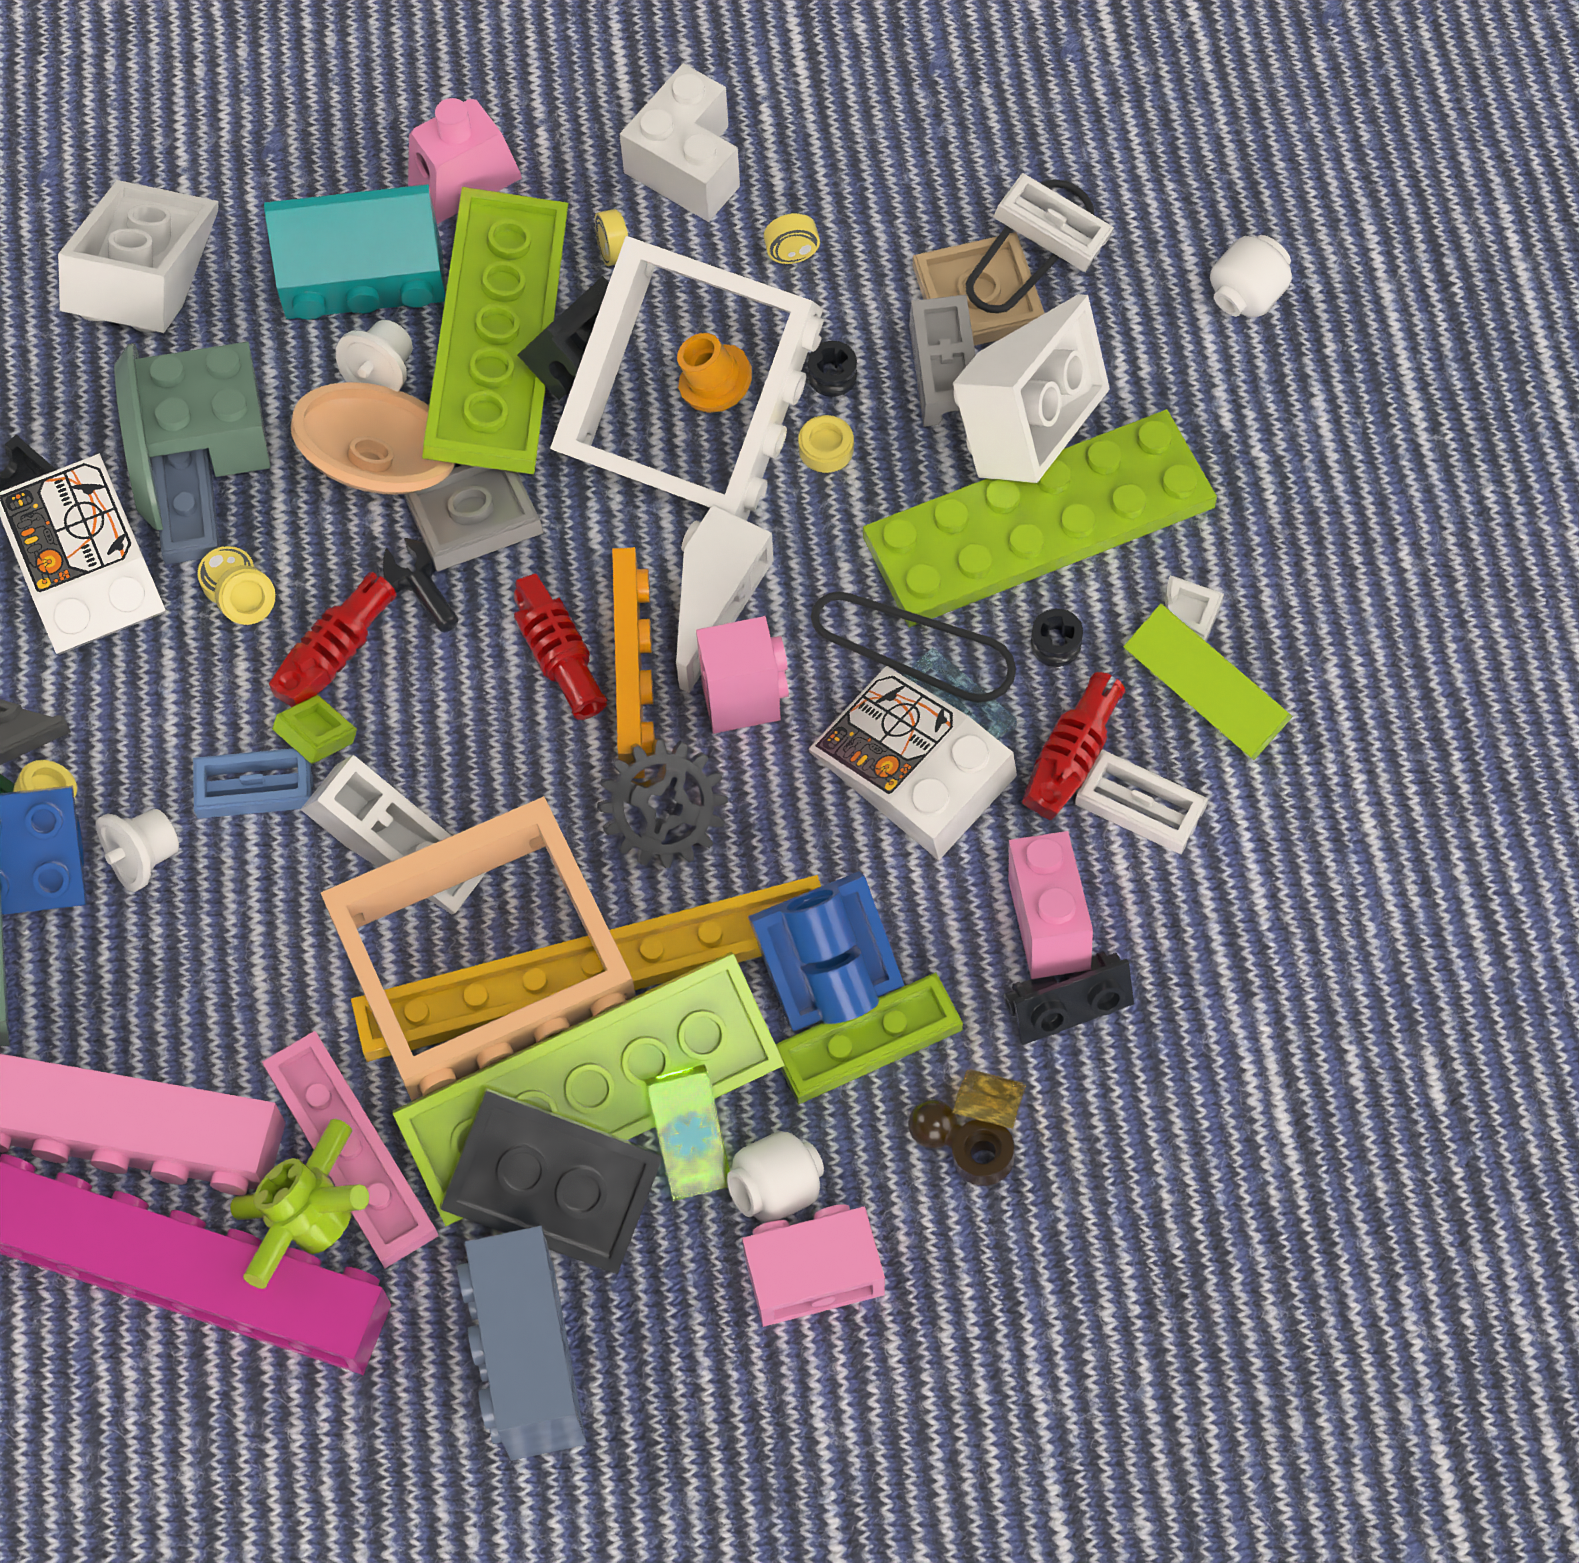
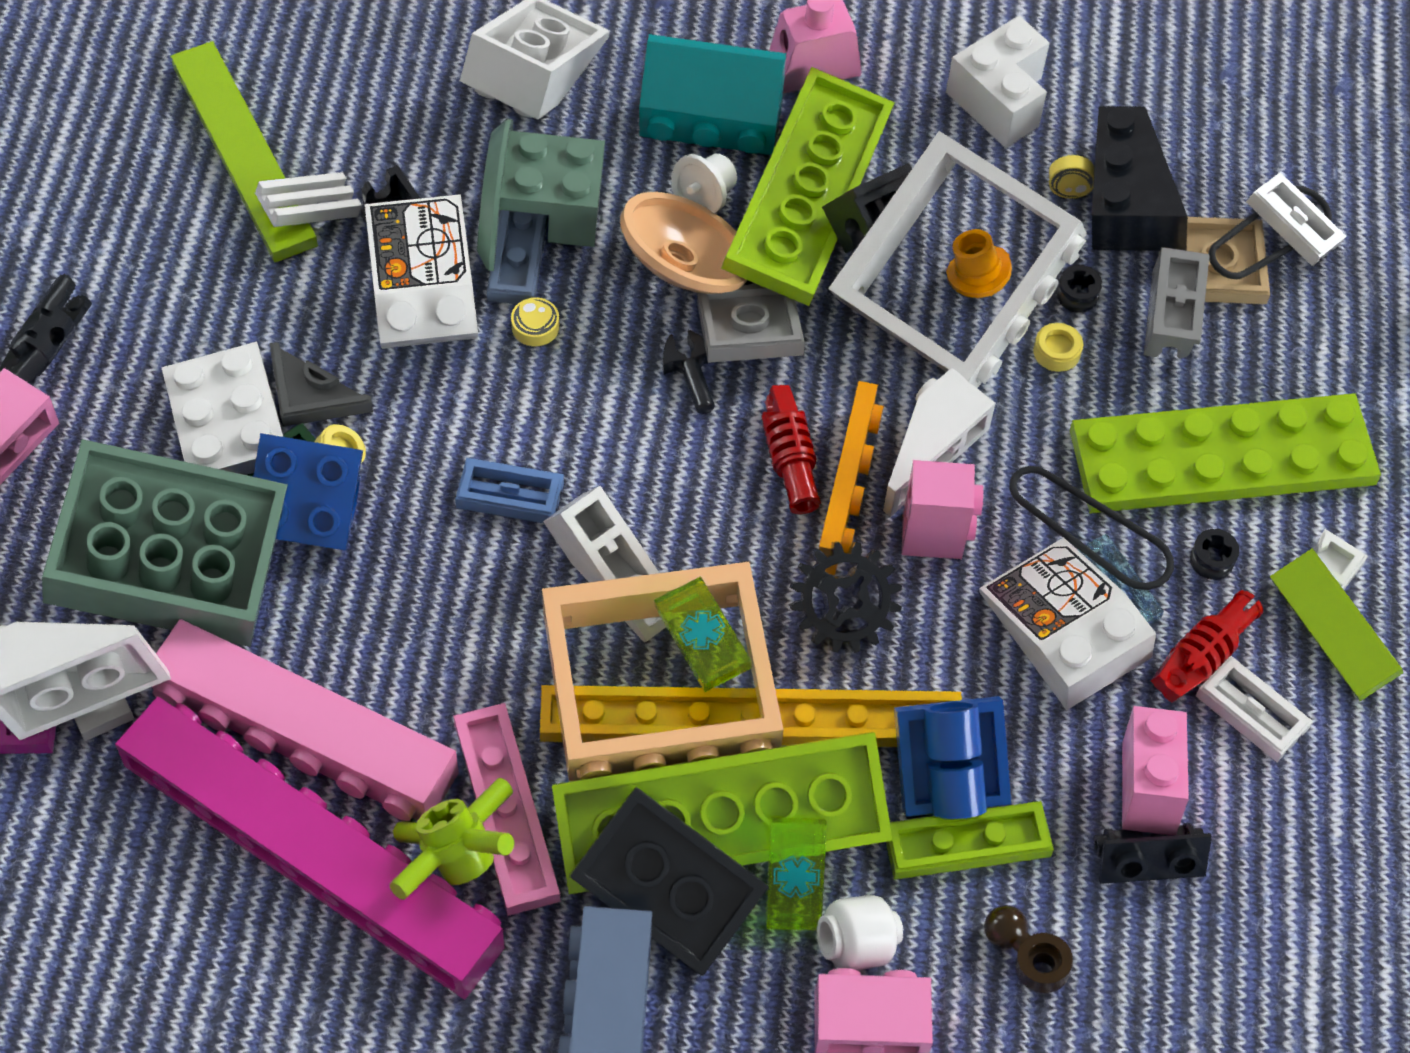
camera: 10 degrees right, 5 degrees down
white piece [96,809,179,892] -> none
light yellow tile [215,565,275,625] -> none
red hinge [269,572,397,707] -> none
lime tile [272,695,357,764] -> none
light yellow tile [595,209,628,266] -> none
white slope [953,294,1110,483] -> none
clear yellow tile [953,1069,1026,1129] -> none
none -> clear neon green tile [654,576,752,692]
none -> black wedge [1091,106,1188,251]

